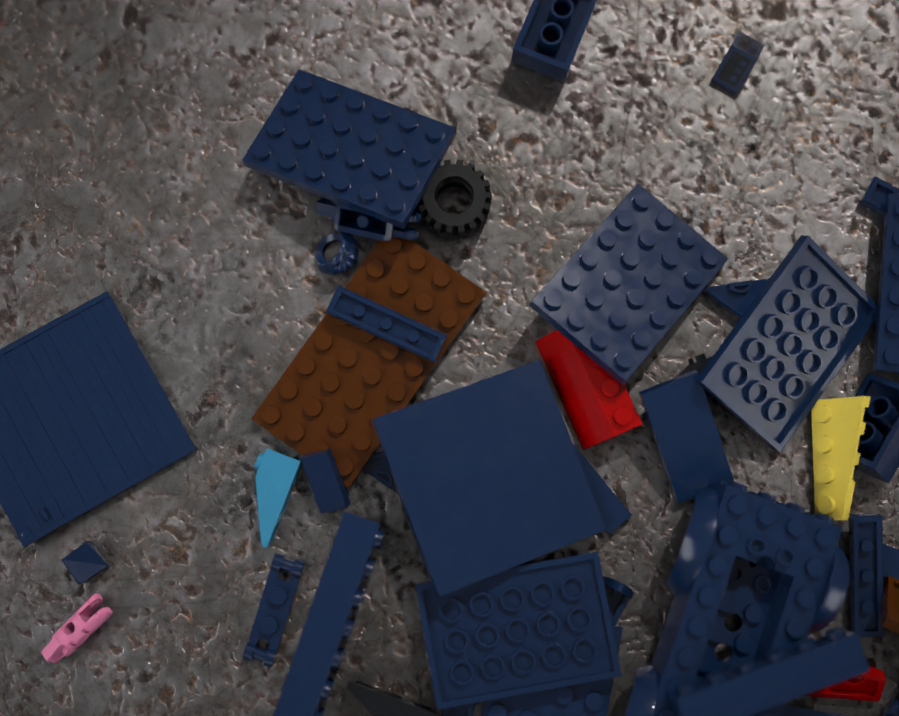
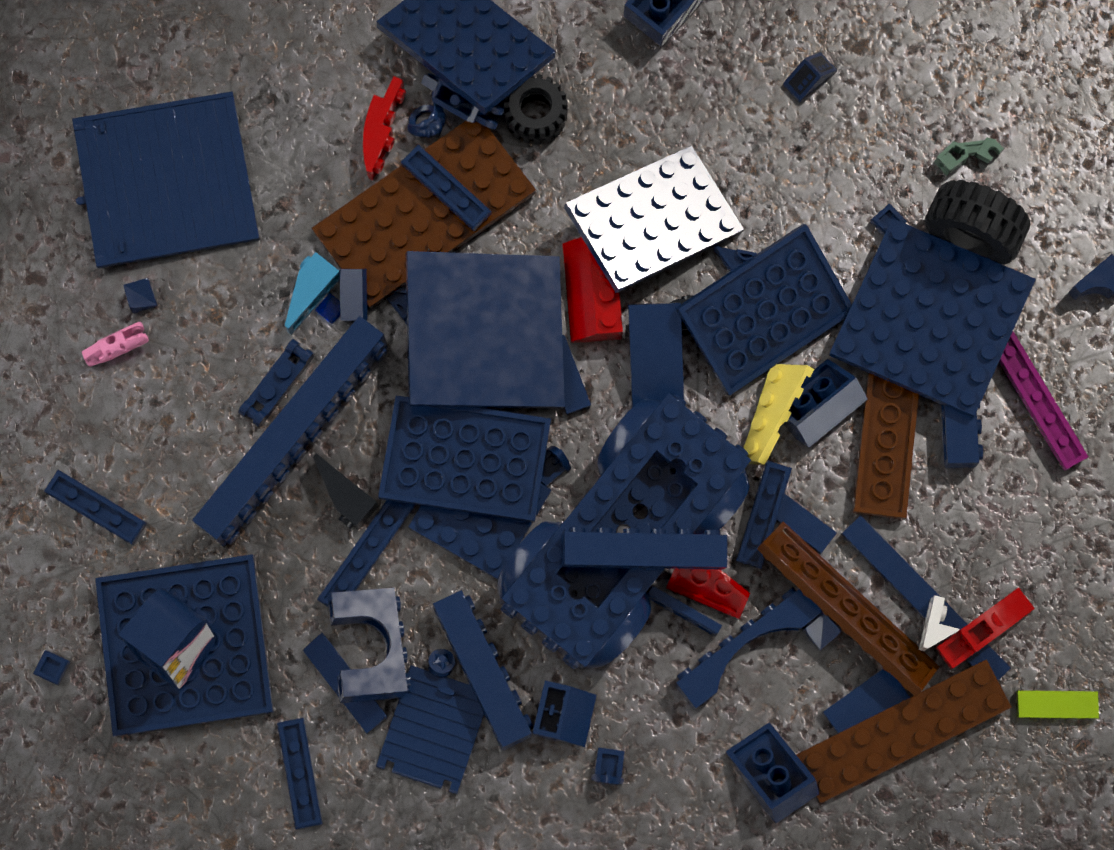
camera: 20 degrees right, 5 degrees down
none -> clear blue piece [315,293,340,324]
none -> red slope [363,76,406,180]

